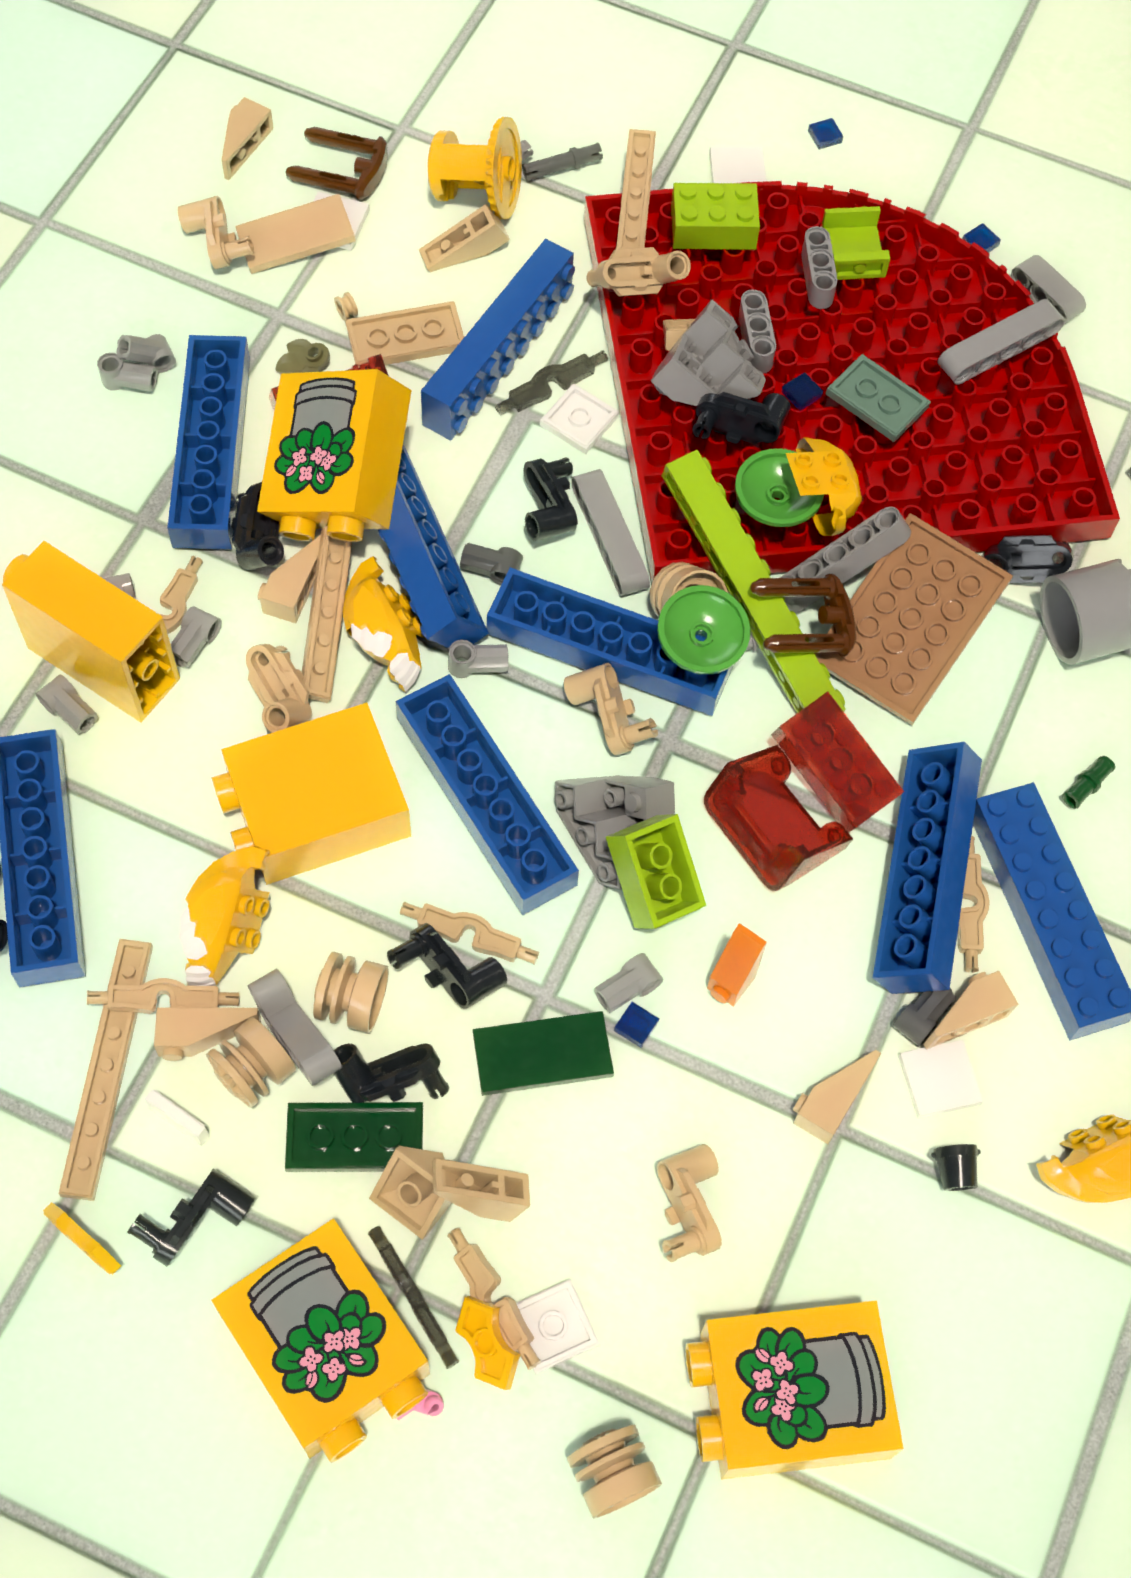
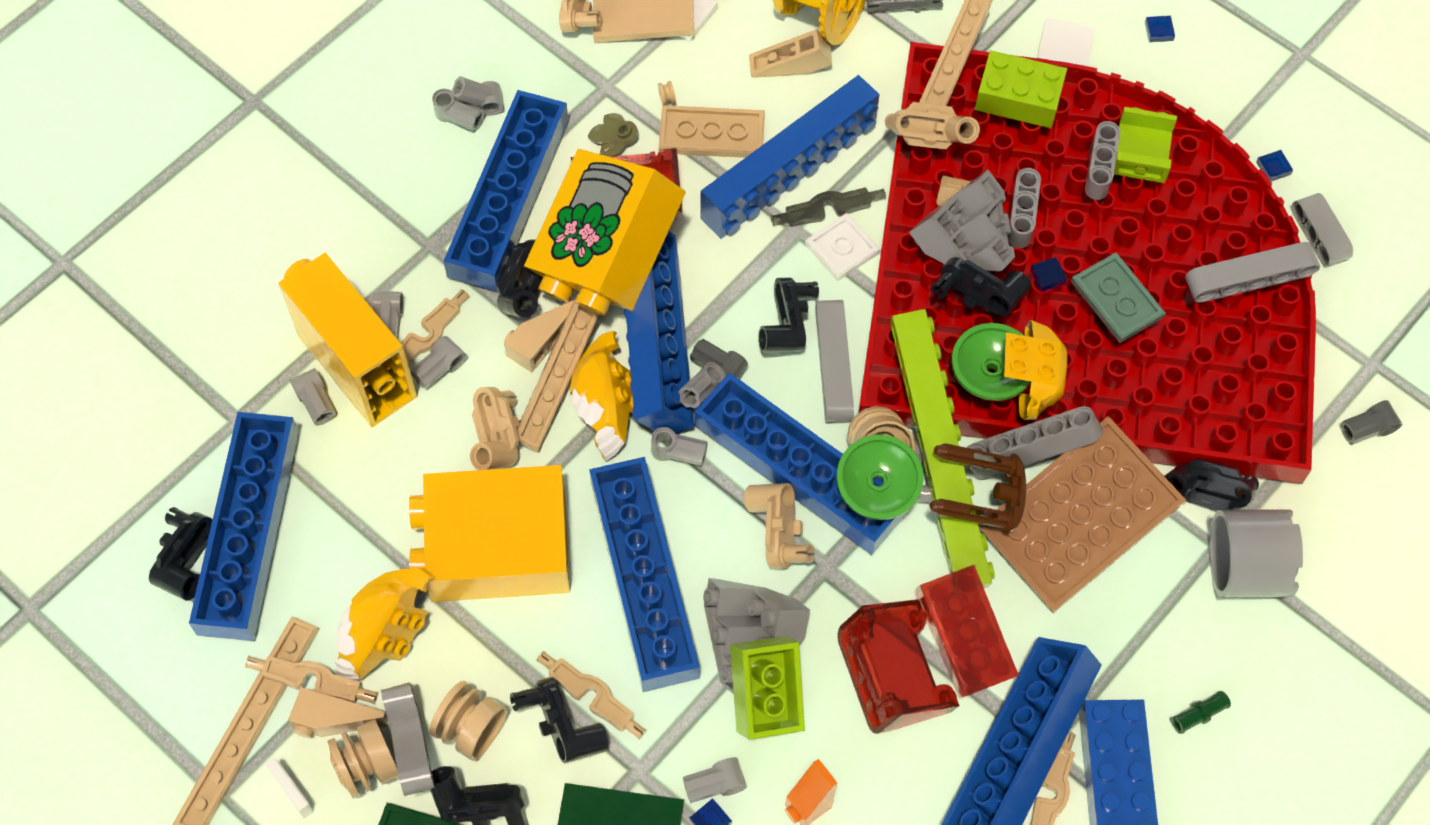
camera: 20 degrees right, 0 degrees up
none -> light grey piece [679,362,726,408]

